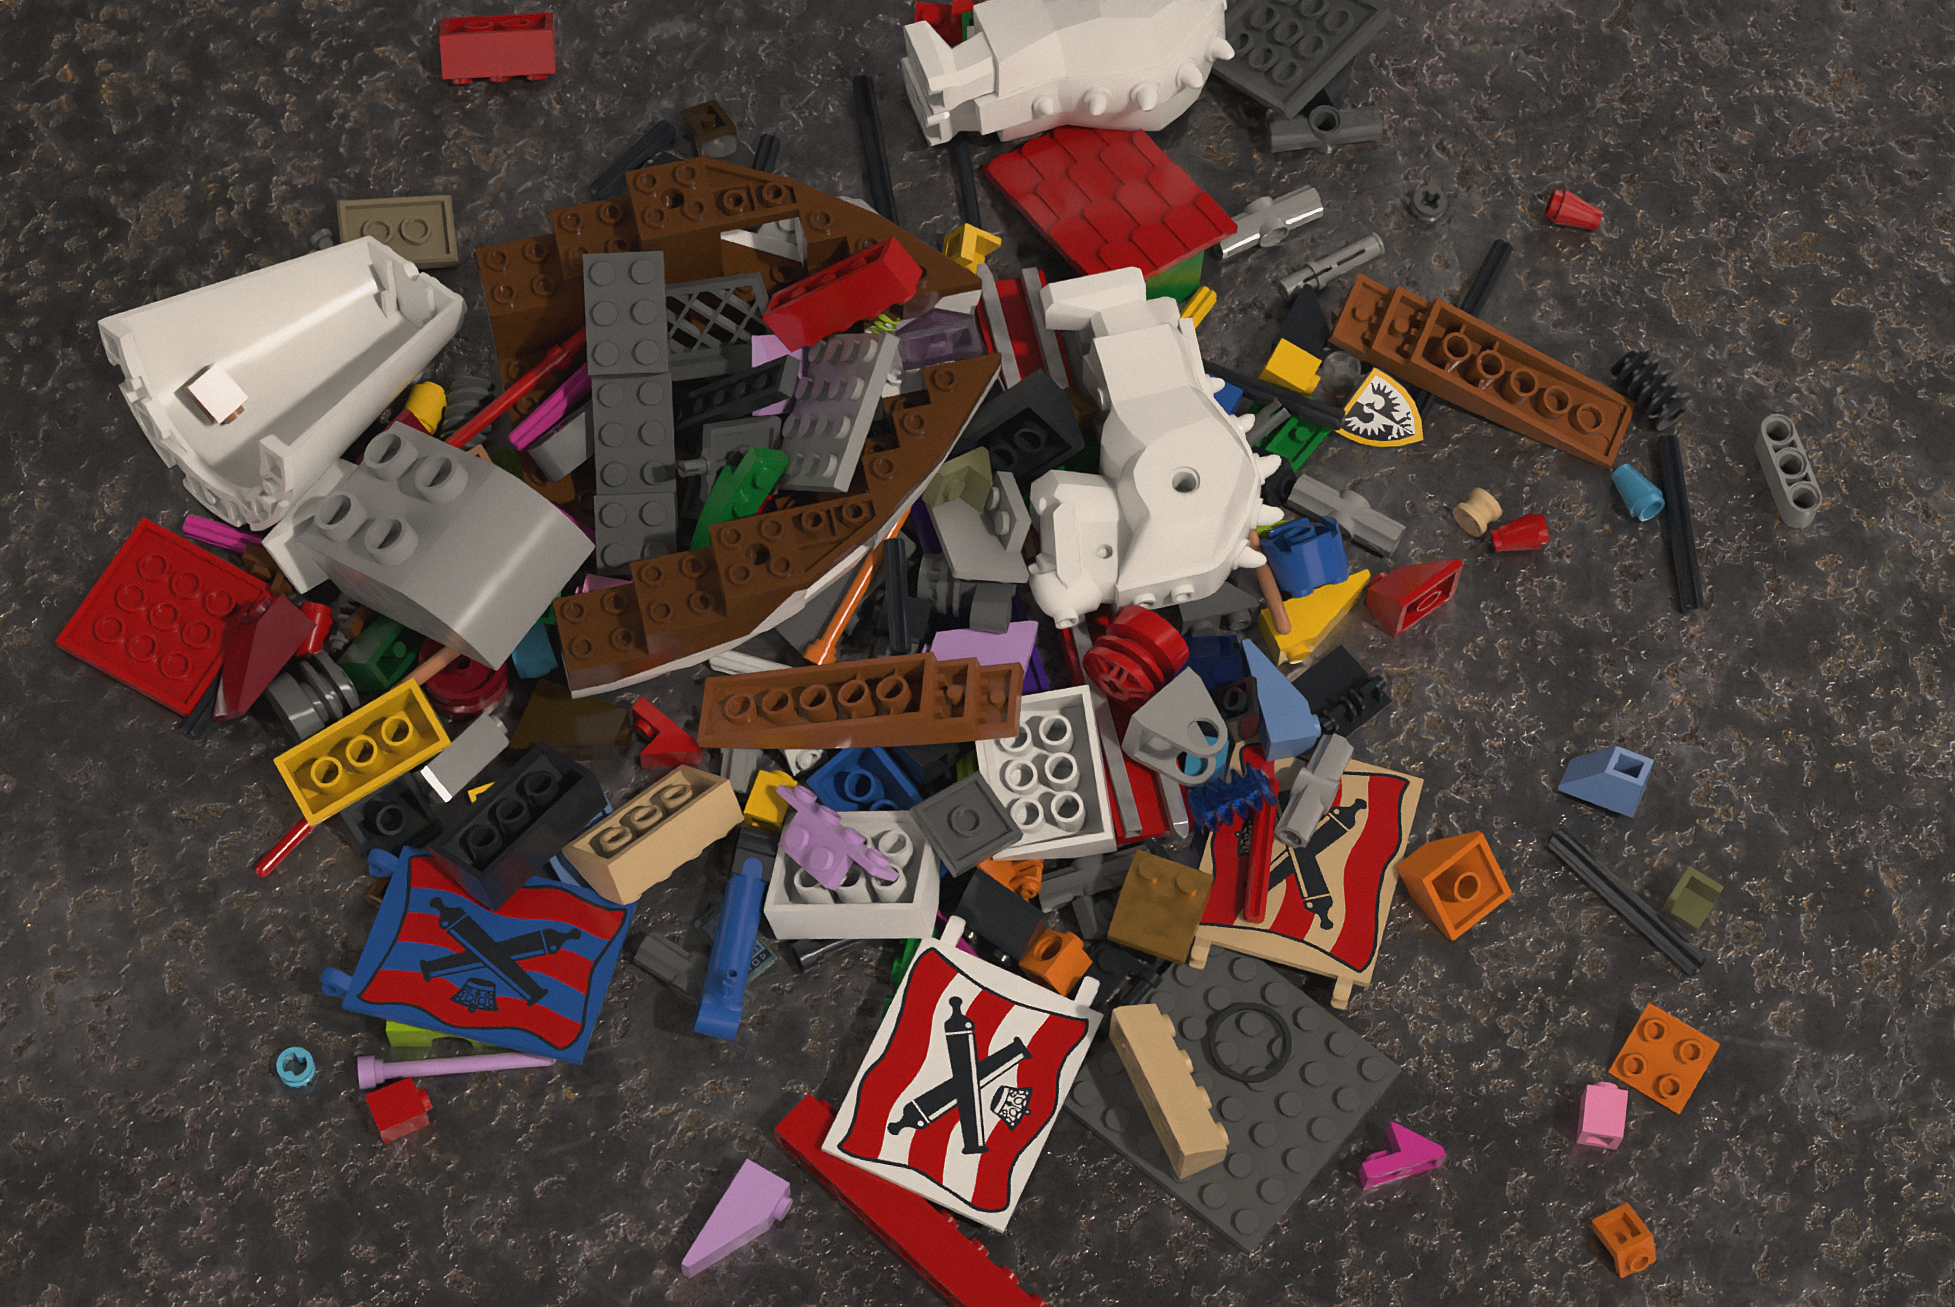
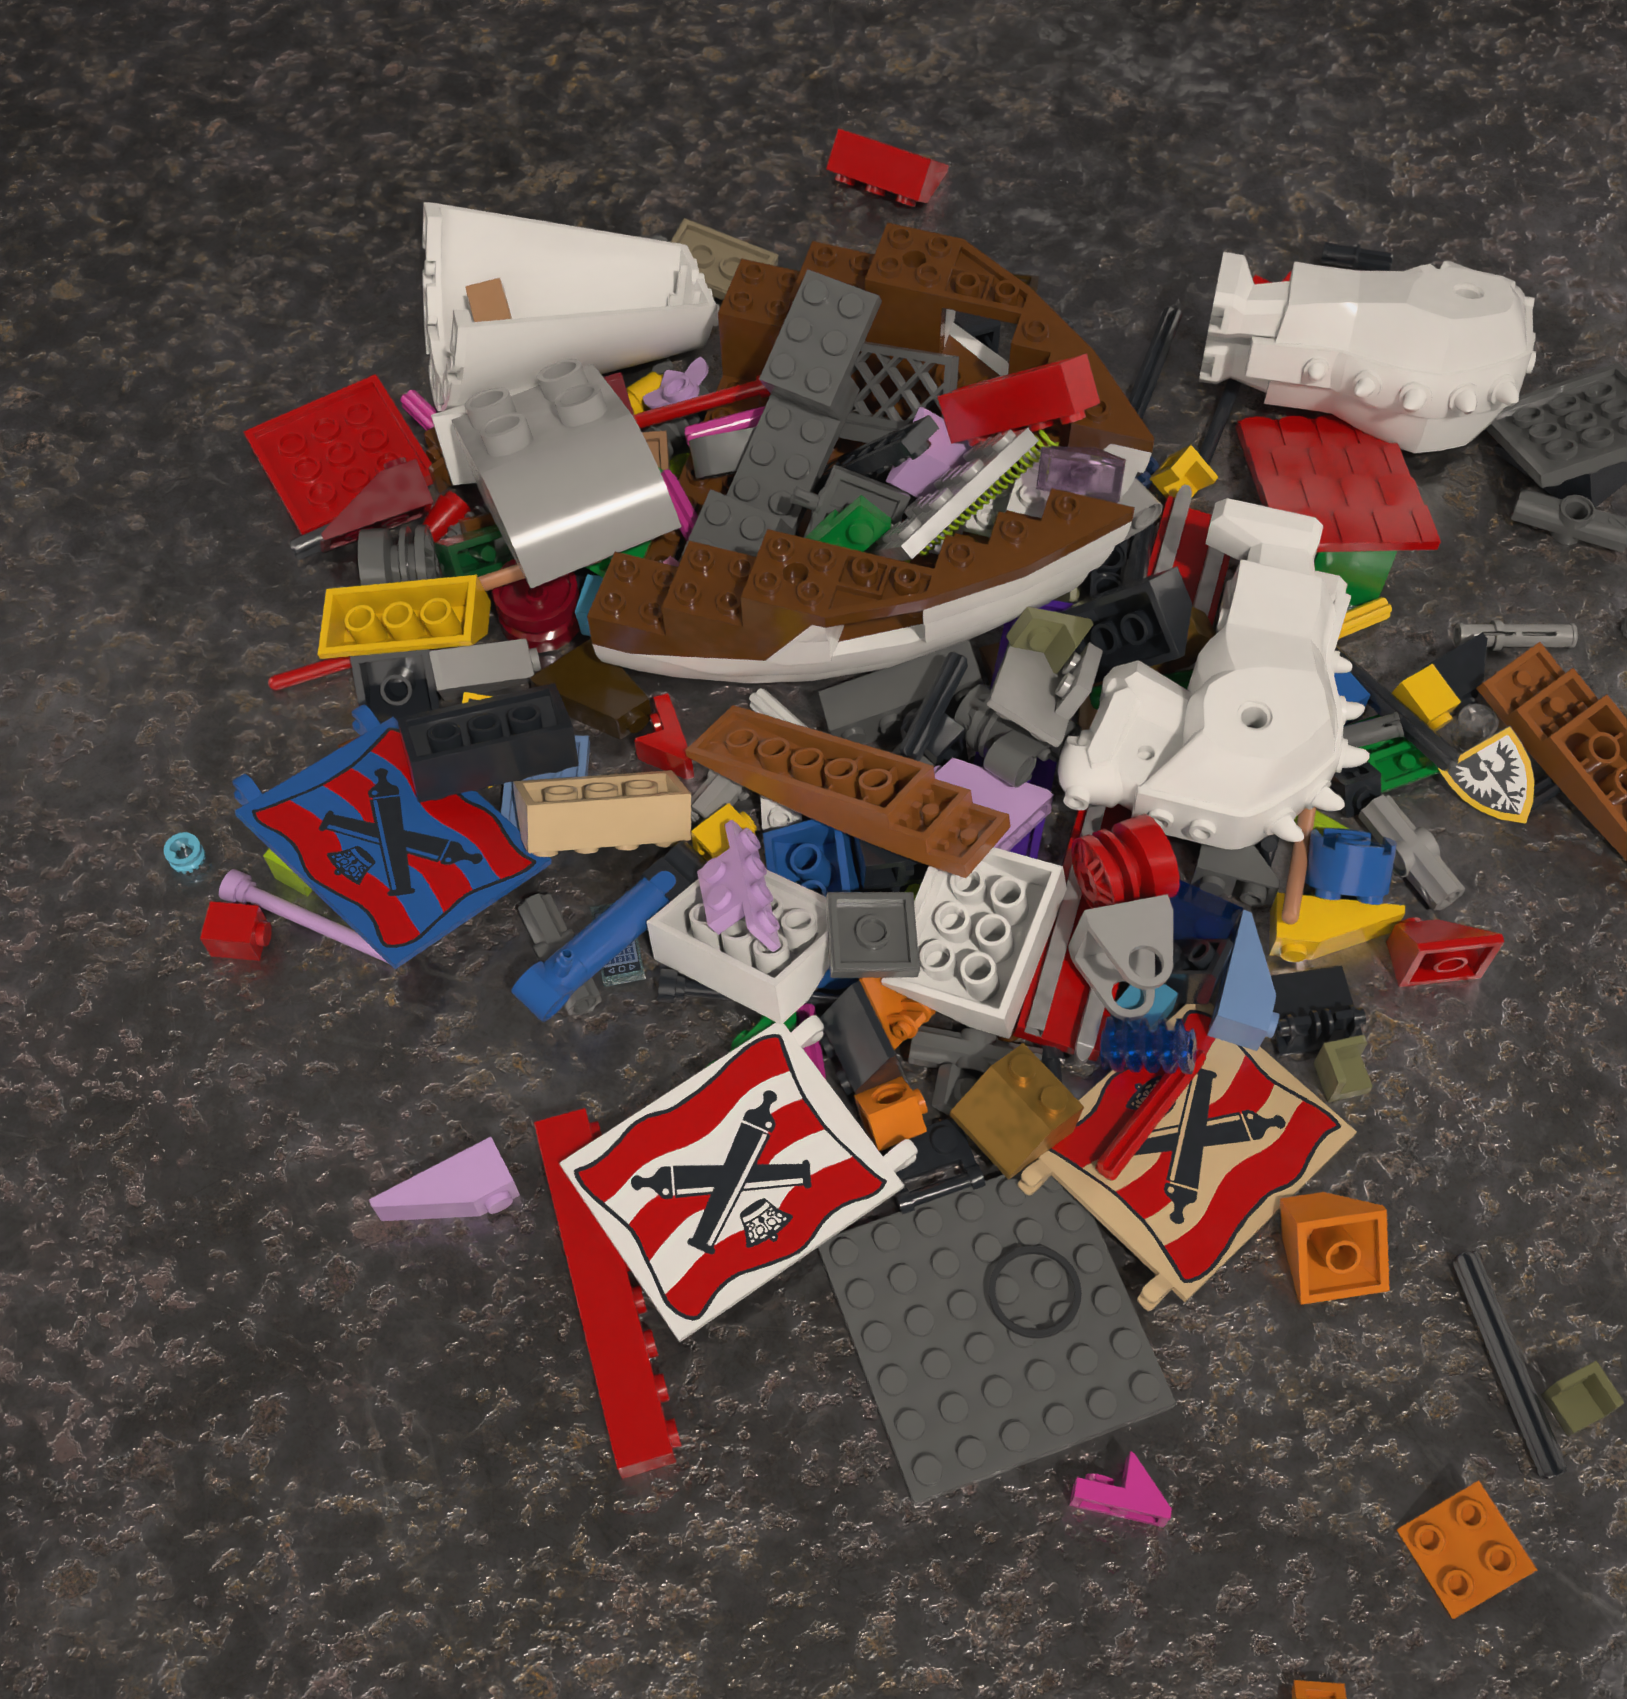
camera: 35 degrees right, 5 degrees down
orange piece [801,507,911,666] -> none
tan slope [1109,1003,1230,1180] -> none
light grey piece [1212,184,1324,259] -> none
light grey piece [1274,733,1354,848] -> none
tan wheel [1452,487,1502,537] -> none
red cone [1490,512,1550,553] -> none
medium blue slope [1558,746,1654,818] -> none
bright pink brick [1576,1082,1628,1150] -> none
none -> lavender plate [643,357,708,409]
none -> olive panel [1313,1035,1373,1102]

